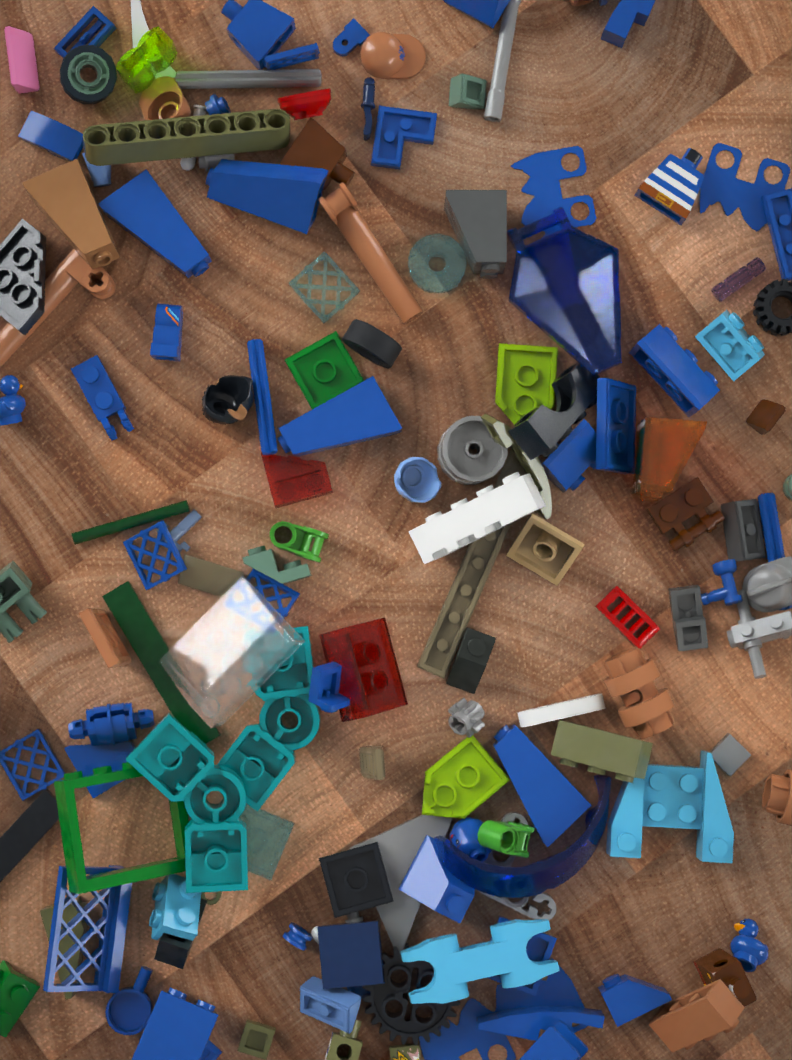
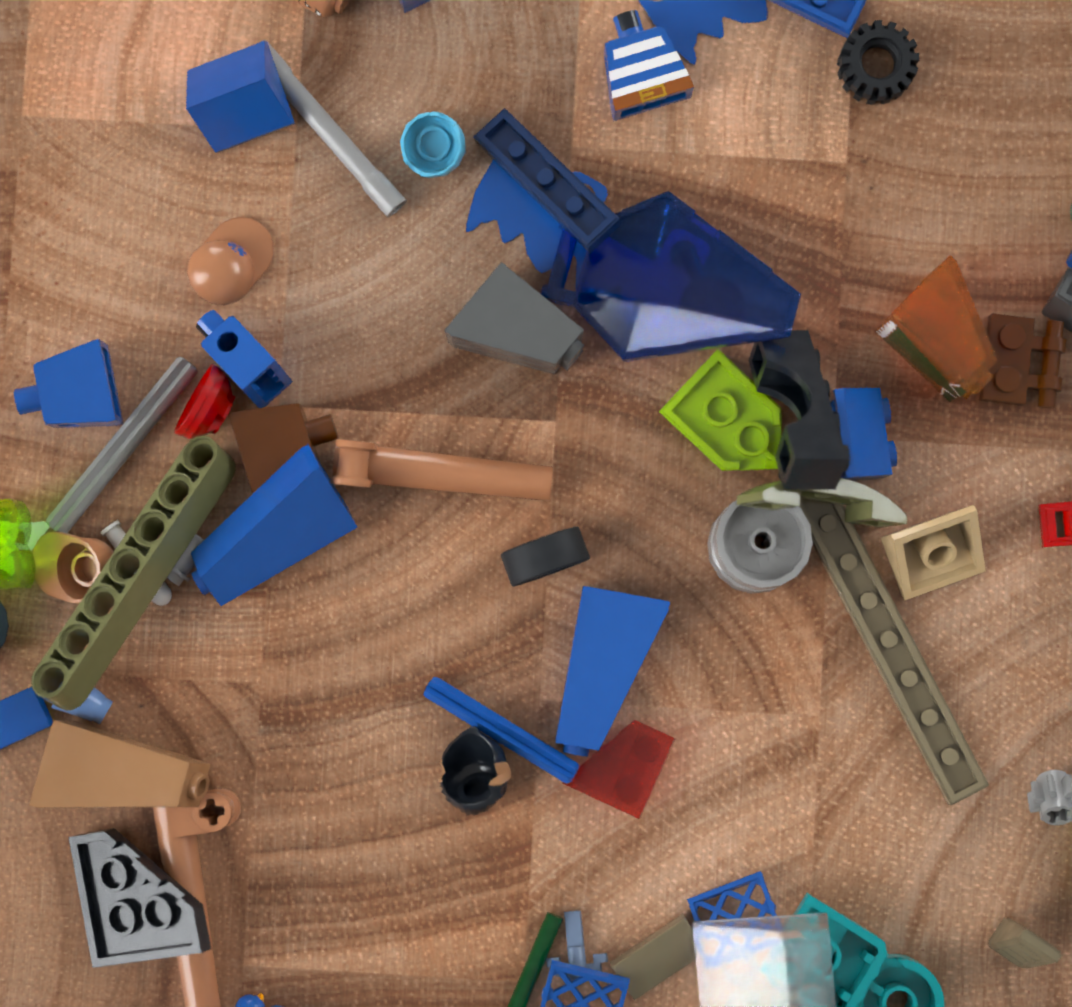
camera: 50 degrees left, 0 degrees up
blue hinge [71,355,134,441] -> none
blue slope [98,169,212,278] -> none
blue leg [150,304,183,362] -> none
blue plate [205,94,231,115] -> none
sand green slope [242,546,312,584] -> none
blue window [264,43,320,70] -> none
bright green piece [270,521,329,563] -> none
green tile [285,331,364,409] -> none
clear light blue window [288,251,360,324] -> none
blue bracket [308,661,351,713] -> none
clear red slope [319,618,408,722] -> none
blue piece [333,18,370,57] -> none
dark blue piece [361,77,375,141] -> none
blue tile [371,106,437,170] -> none
light blue hair [394,457,442,503] -> none
clear light blue tile [408,234,467,293] -> none
white wedge [408,472,546,564] -> none
pearl dark grey slope [446,628,496,694] -> none
sand green slope [449,73,487,110] -> none
blue tile [596,378,636,474] -> none
blue slope [629,324,720,417] -> none
medium azure bracket [695,310,765,382] -> none
clear purple axle [711,257,766,302] -> none
reddish brown slope [746,399,786,435] -> none
none -> blue torso [196,310,293,408]
none -> medium azure hair [400,111,466,178]
none -> dark blue tile [473,108,622,254]

